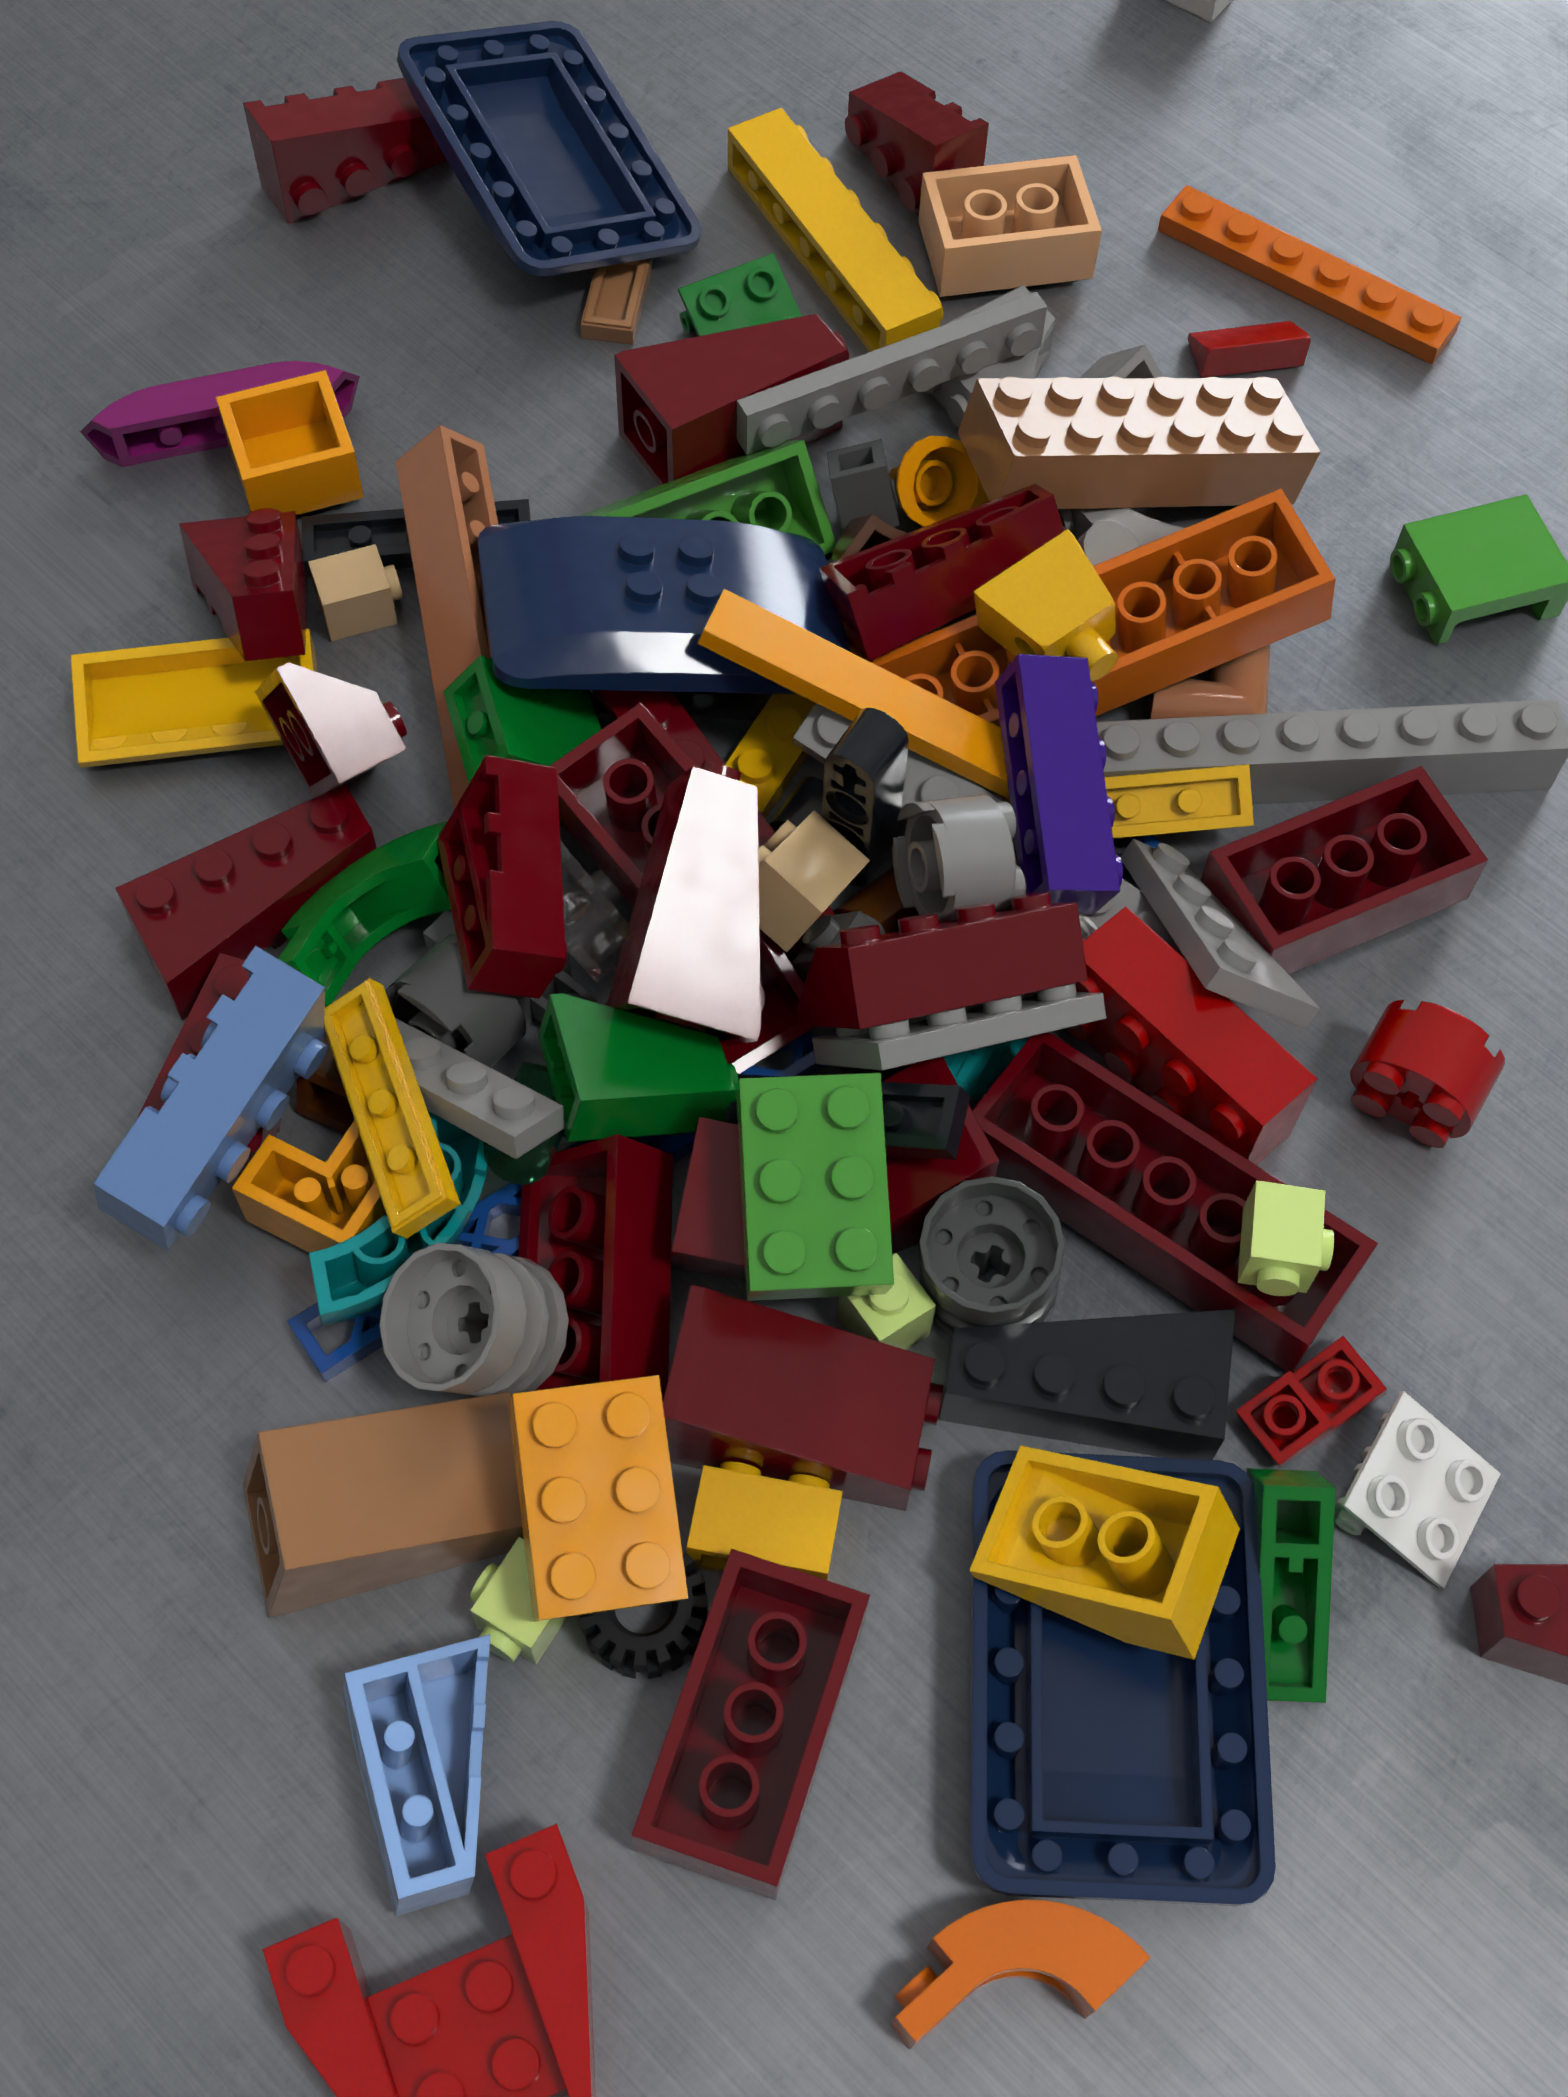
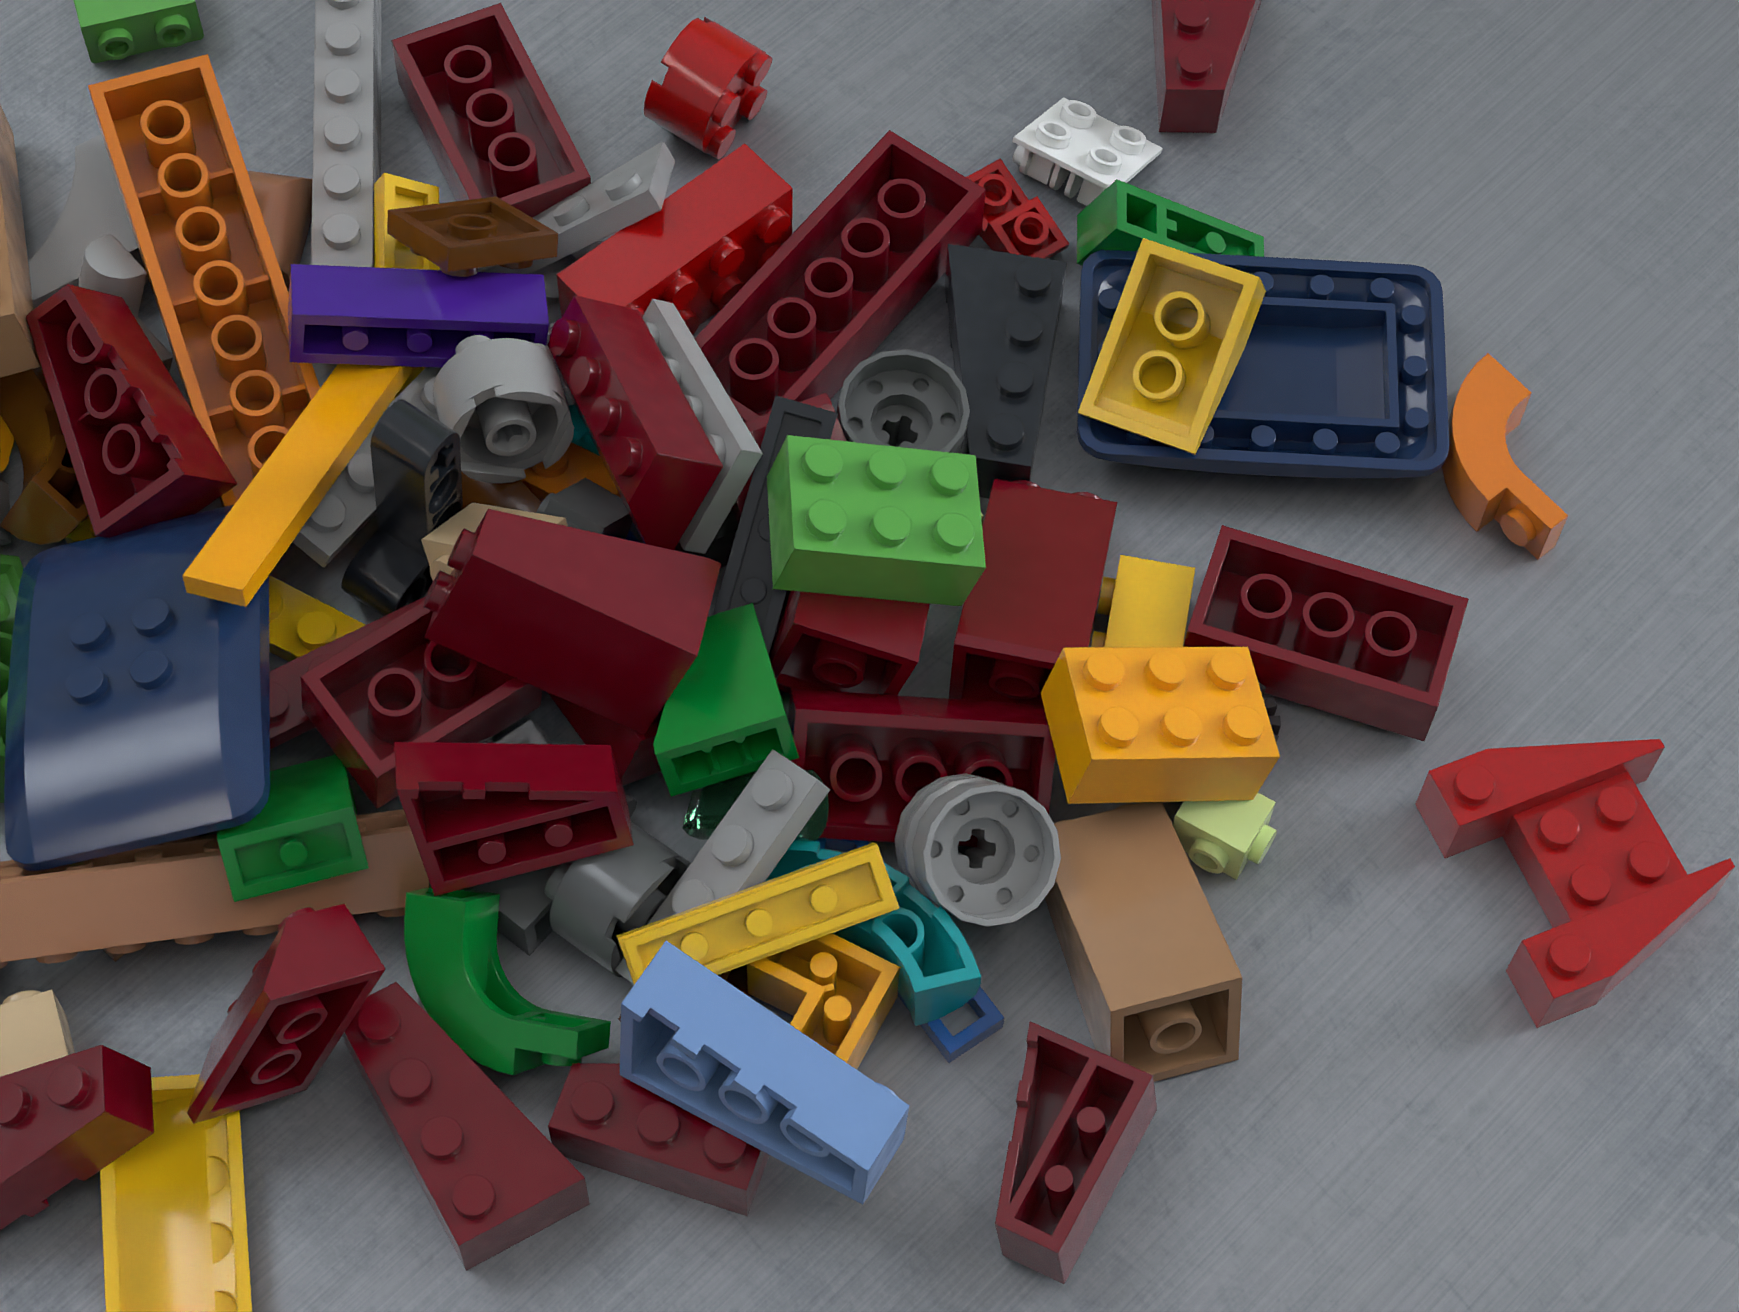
camera: 90 degrees left, 0 degrees up
light blue wedge [343,1634,490,1917] -> none
yellow torso [974,529,1118,681] -> none
yellowish green brick [1238,1180,1334,1296] -> none
none -> reddish brown plate [387,196,558,277]
none -> dark red wedge [995,1021,1157,1284]

